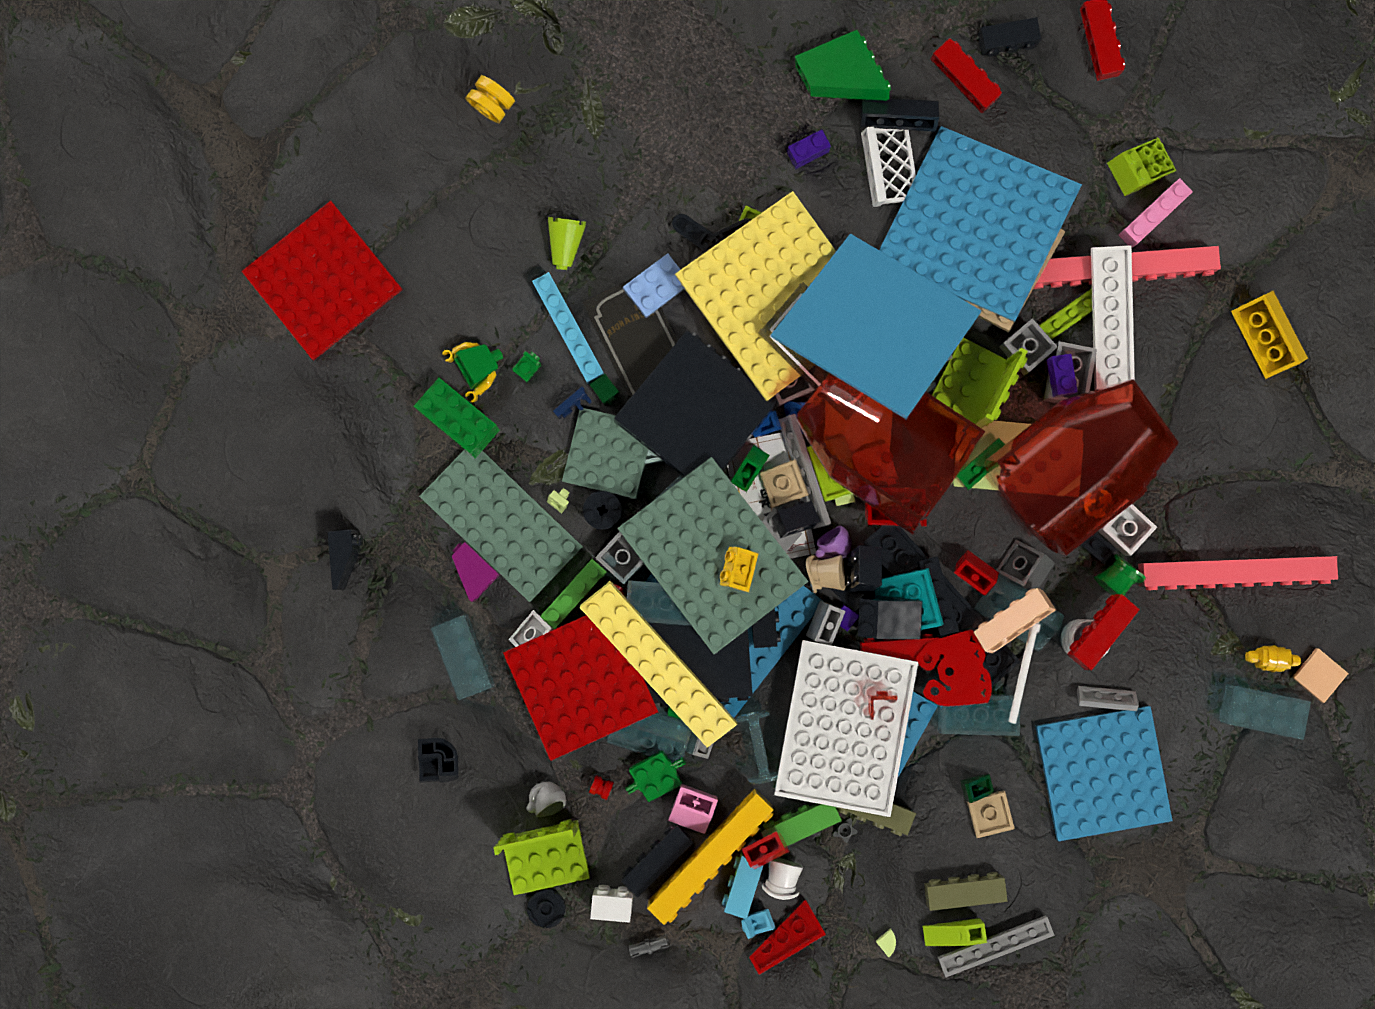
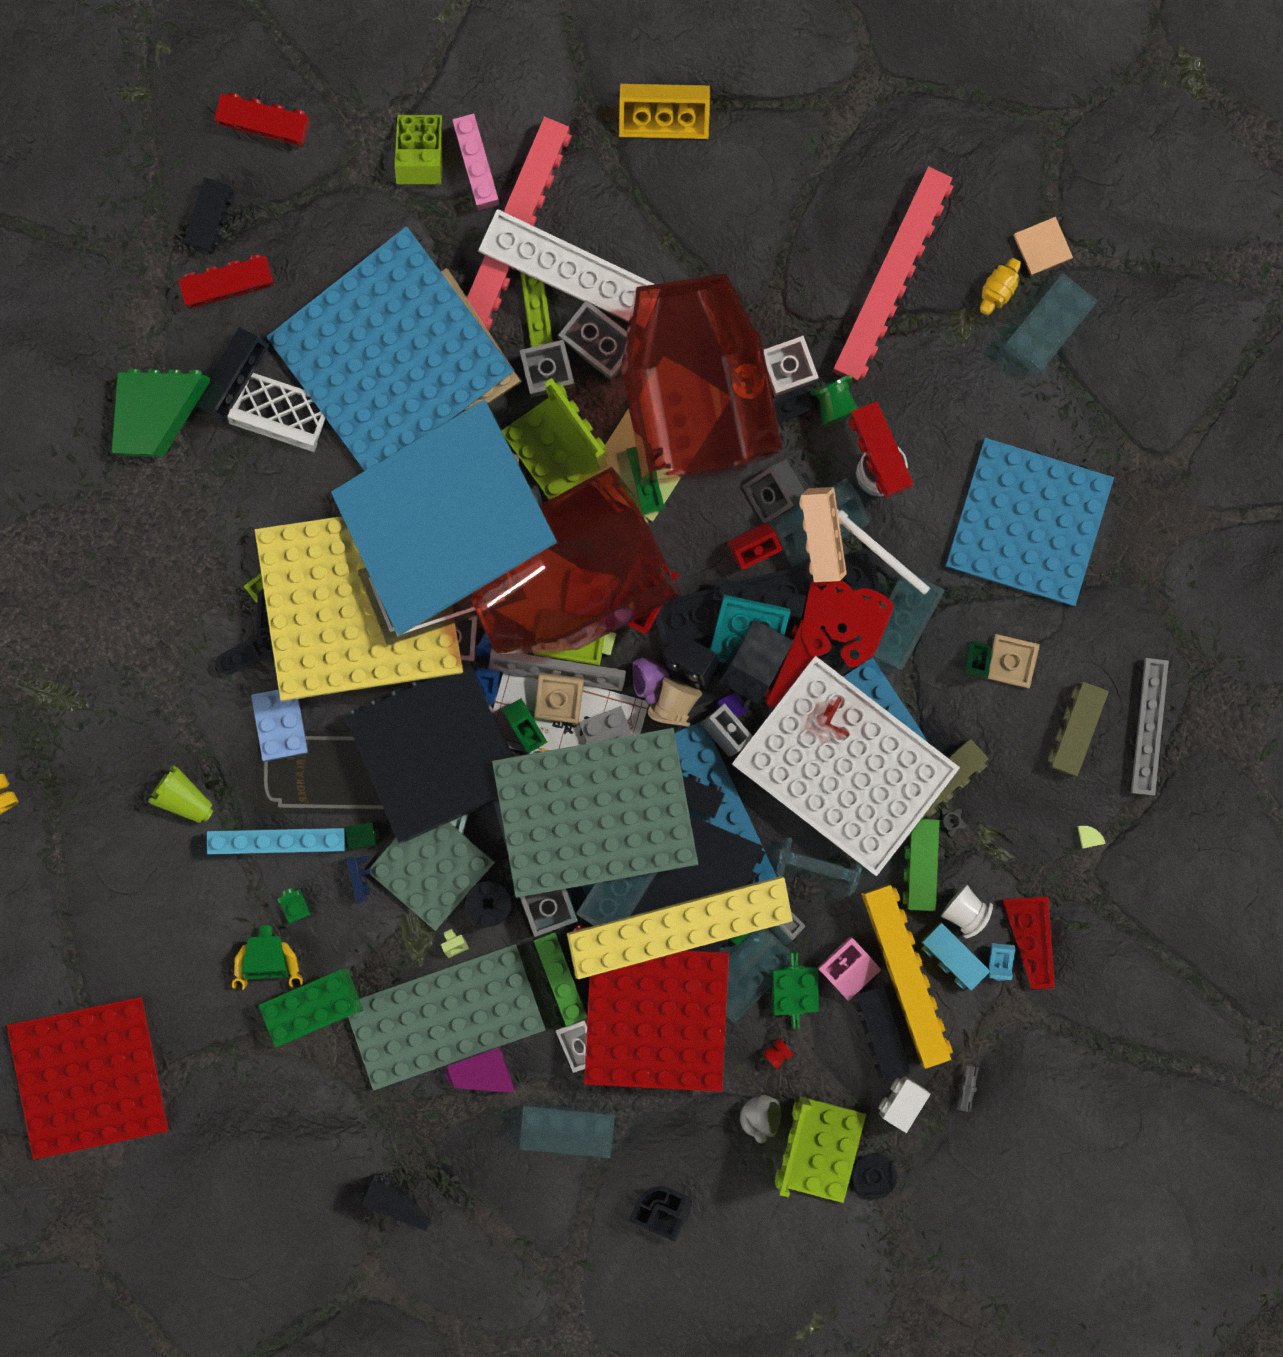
camera: 70 degrees left, 0 degrees up
yellow bracket [720,547,759,592] -> none
red brick [742,831,790,869] -> none
black brick [772,500,820,538] -> none
dark purple brick [787,130,831,170] -> none
lime slope [922,918,987,946] -> none
dark purple brick [1047,354,1078,398] -> none
light grey plate [1077,686,1139,711] -> none

